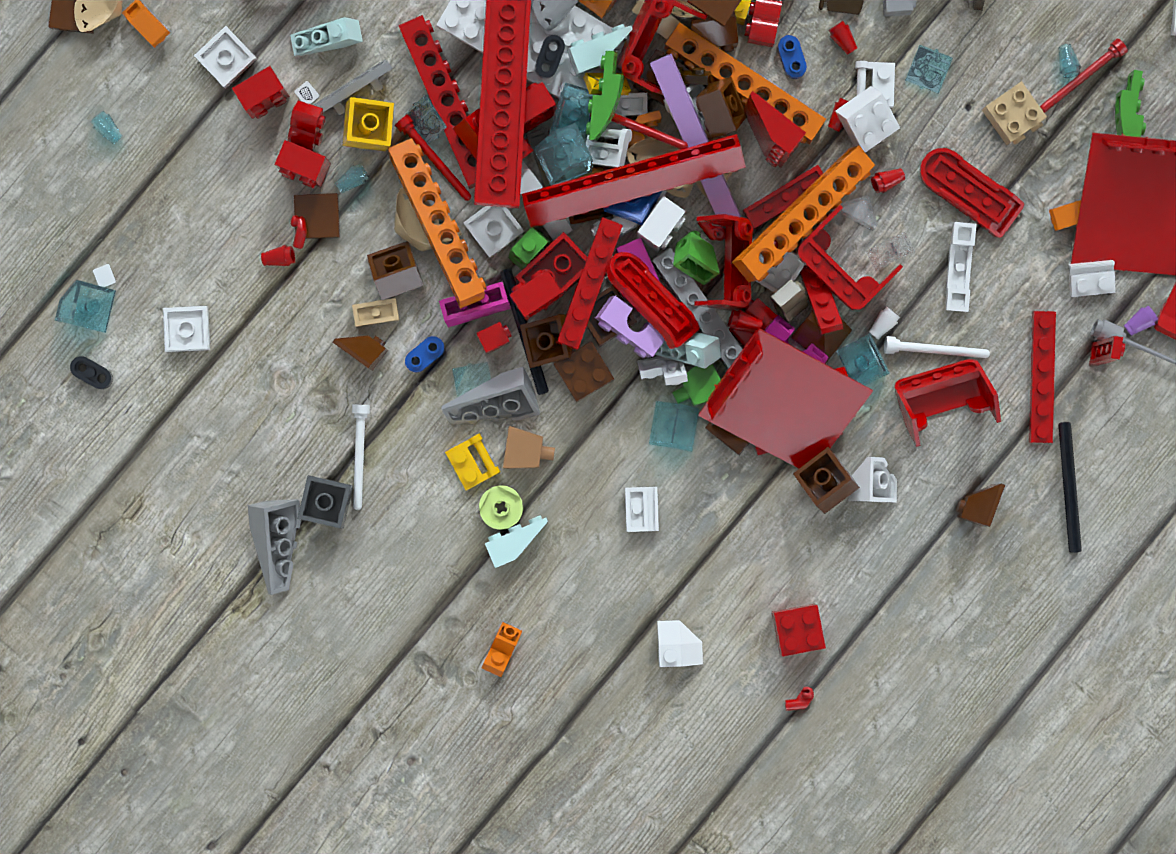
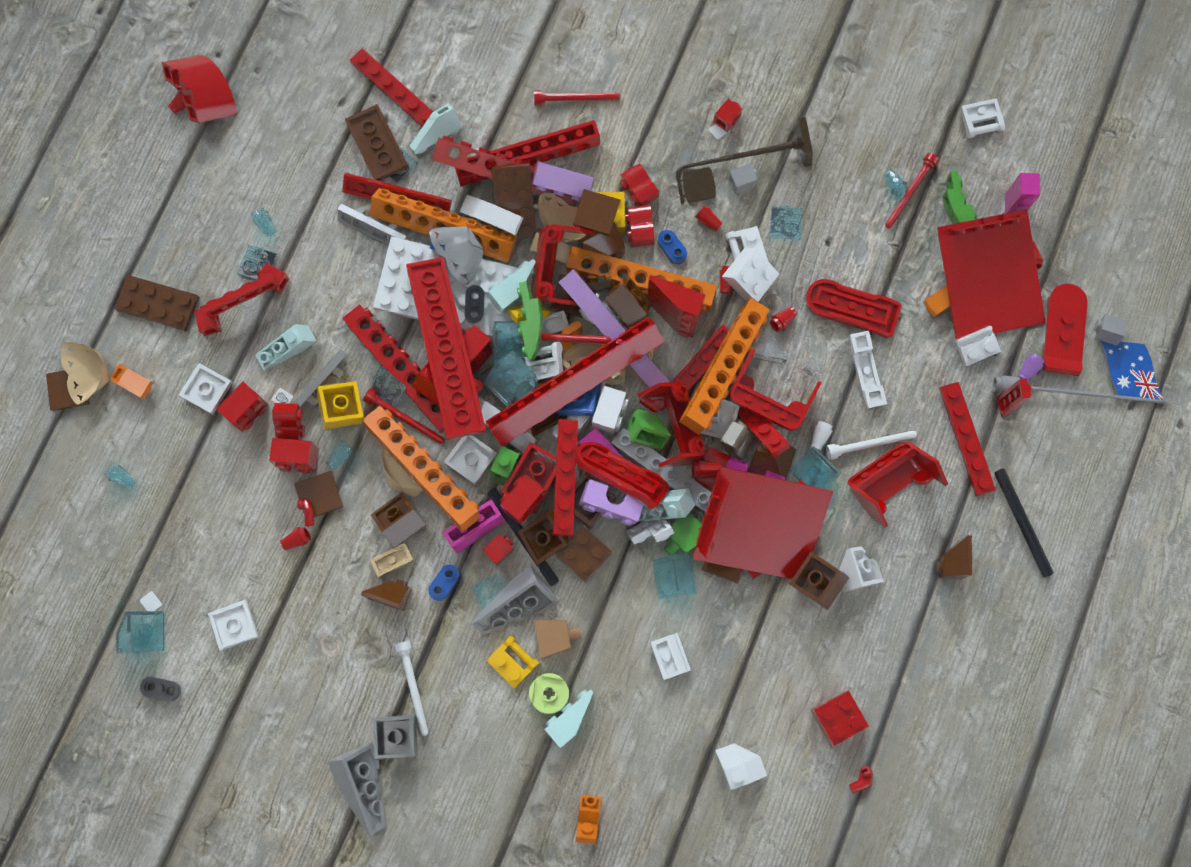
camera: 10 degrees left, 10 degrees down
tan brick [982,81,1047,146] -> none

